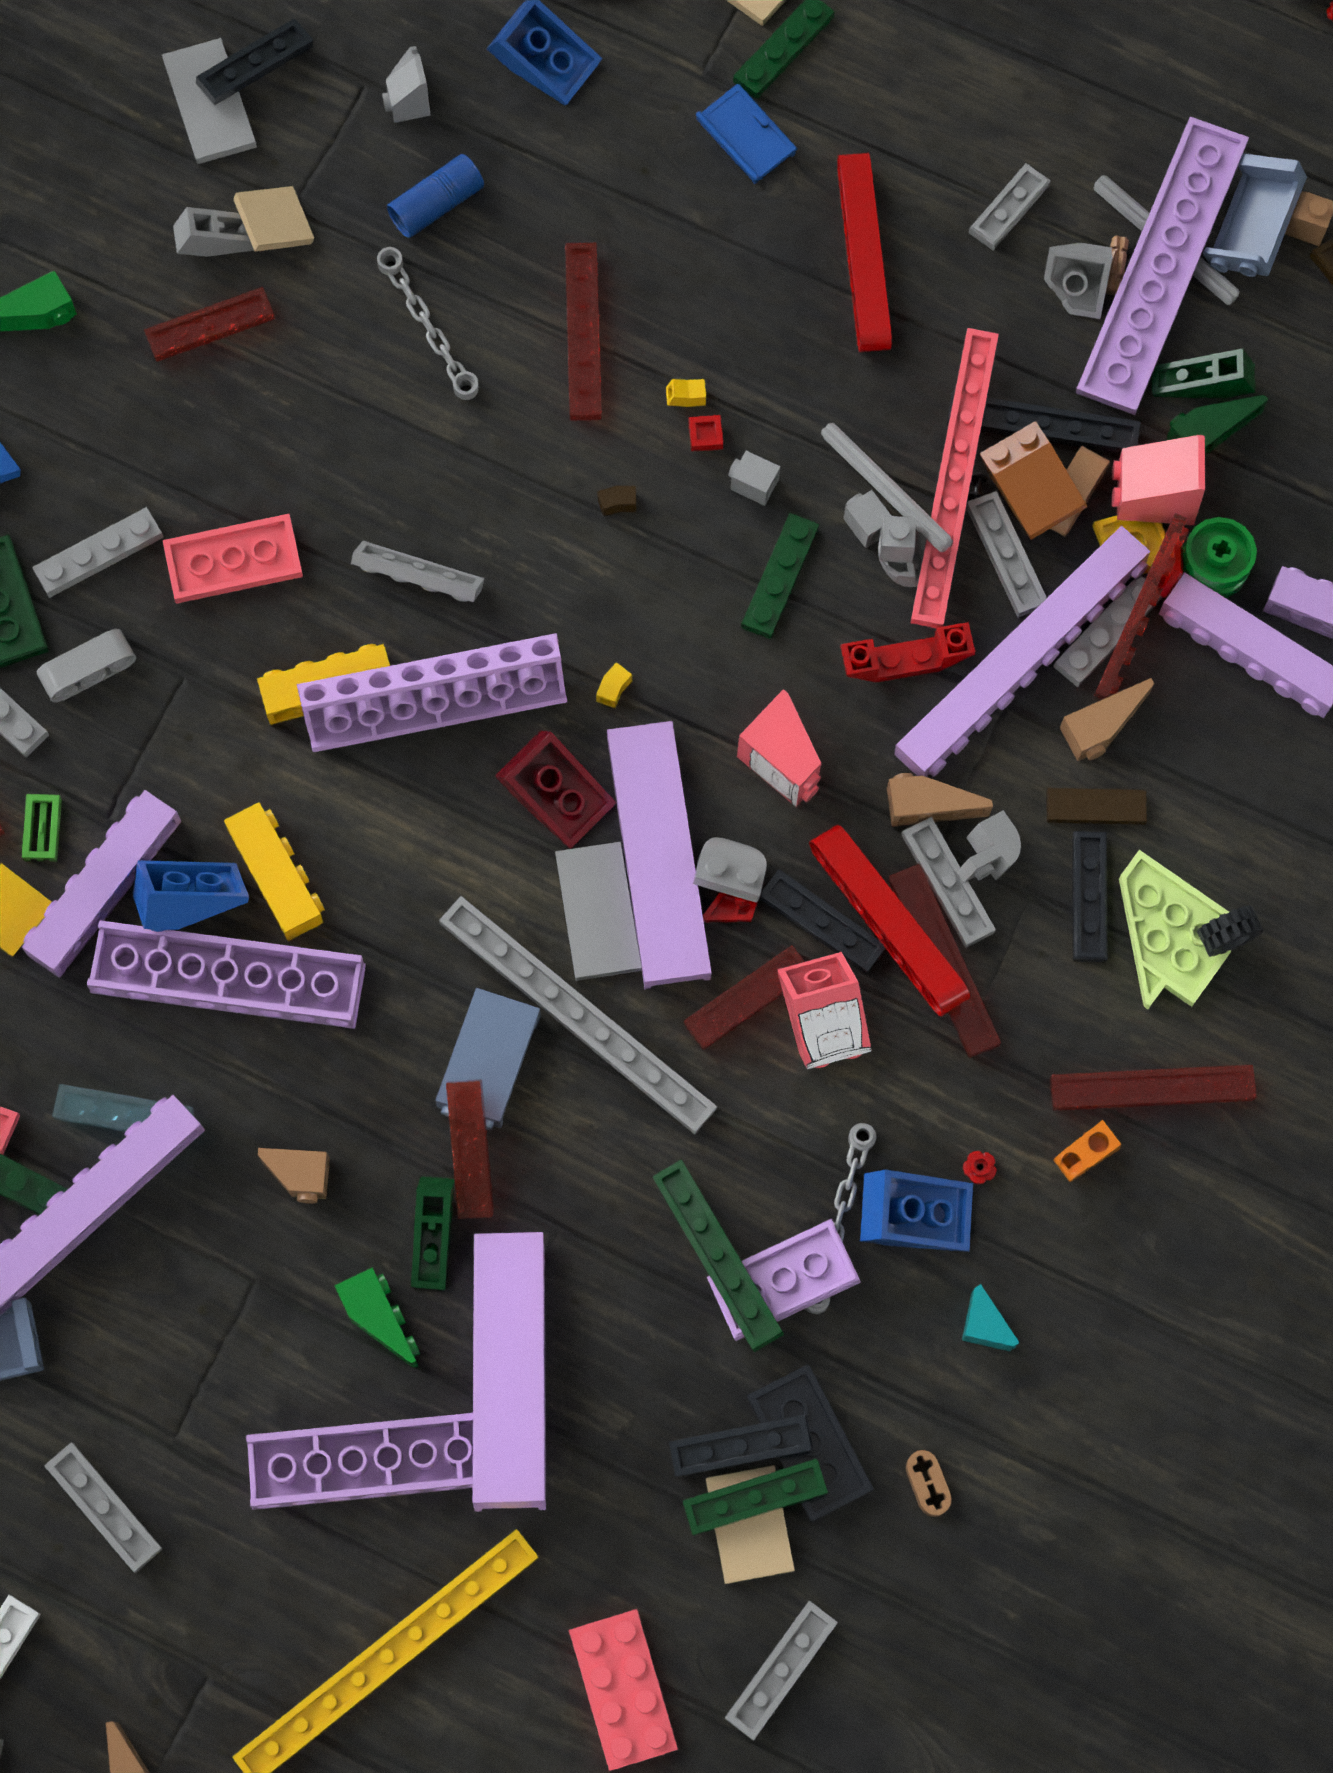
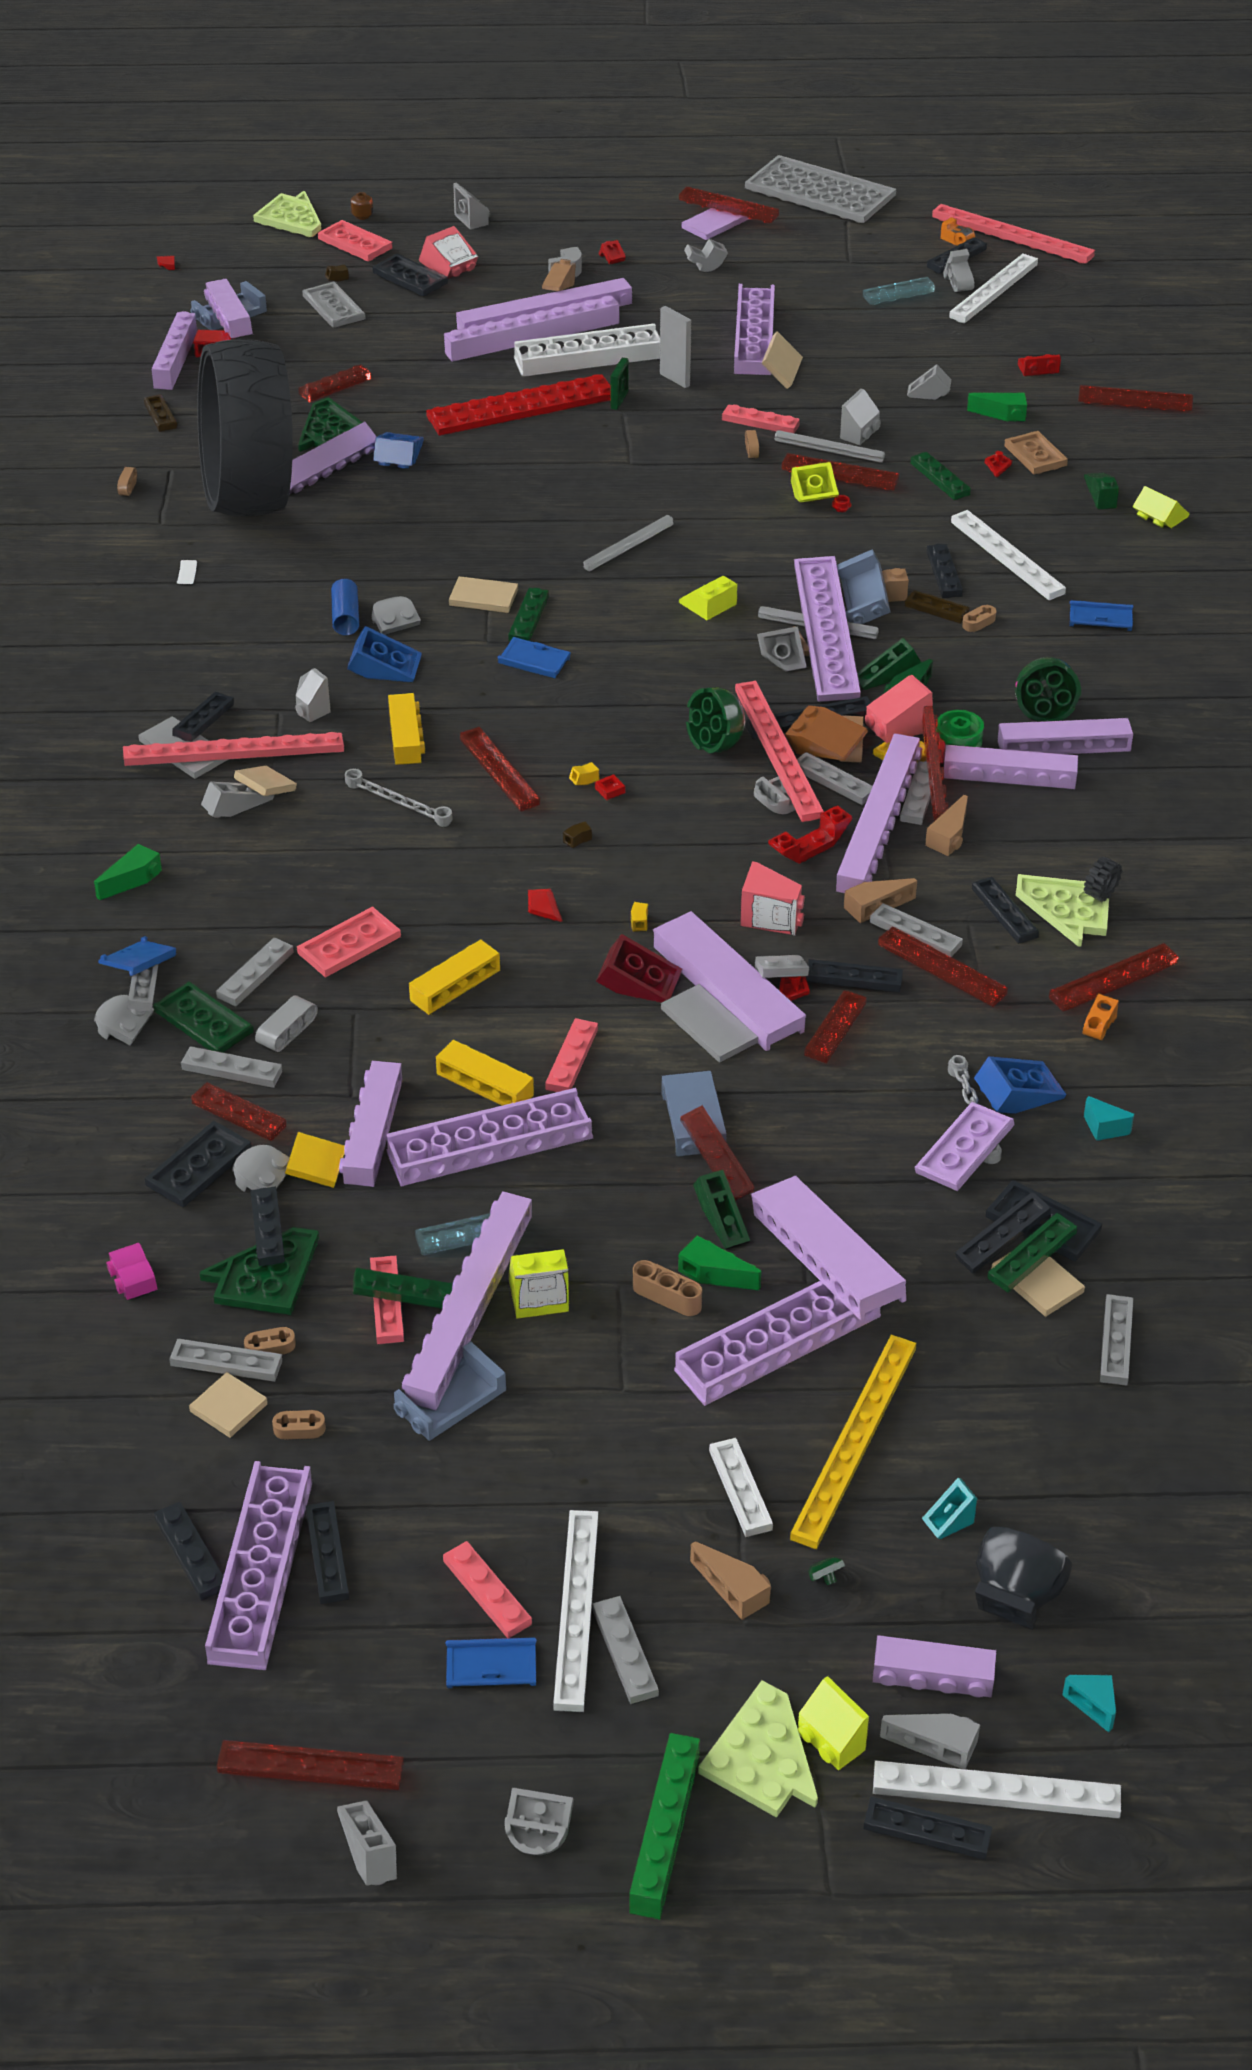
camera: 25 degrees left, 30 degrees down
bright green tile [22,794,62,862] -> none
light grey plate [44,1442,163,1573] -> none
blue slope [133,860,249,932] -> none
clear red plate [144,287,275,362] -> none
medium nougat slope [258,1148,330,1203] -> none
lavender tile [297,633,567,752] -> none
light grey plate [351,541,484,602] -> none
blue piece [387,154,484,238] -> none
light grey plate [439,896,717,1134] -> none
coral plate [569,1609,678,1771] -> none
dark green plate [653,1159,784,1353] -> none
light grey brick [728,451,780,506] -> none
dark green plate [741,513,819,640] -> none
slope [777,952,872,1069] -> none
red beam [809,824,970,1016] -> none
light grey axle [821,423,953,552] -> none
red beam [837,153,892,352] -> none
light grey brick [844,490,891,548] -> none
light grey brick [879,516,916,563] -> none
medium nougat beam [906,1450,951,1517] -> none
light grey brick [957,810,1021,882] -> none
red plate [963,1151,997,1184] -> none
light grey tile [969,163,1051,250] -> none
dark brown tile [1046,788,1147,825] -> none
none -> coral plate [123,732,344,766]
none -> yellow brick [388,693,425,765]
none -> slope [509,1249,569,1319]
none -> red piece [528,889,562,922]
none -> coral plate [545,1018,598,1092]
none -> medium nougat beam [633,1260,702,1316]
none -> neon yellow slope [679,576,737,620]
none -> dark green cylinder [686,687,745,753]
none -> white plate [709,1438,773,1537]

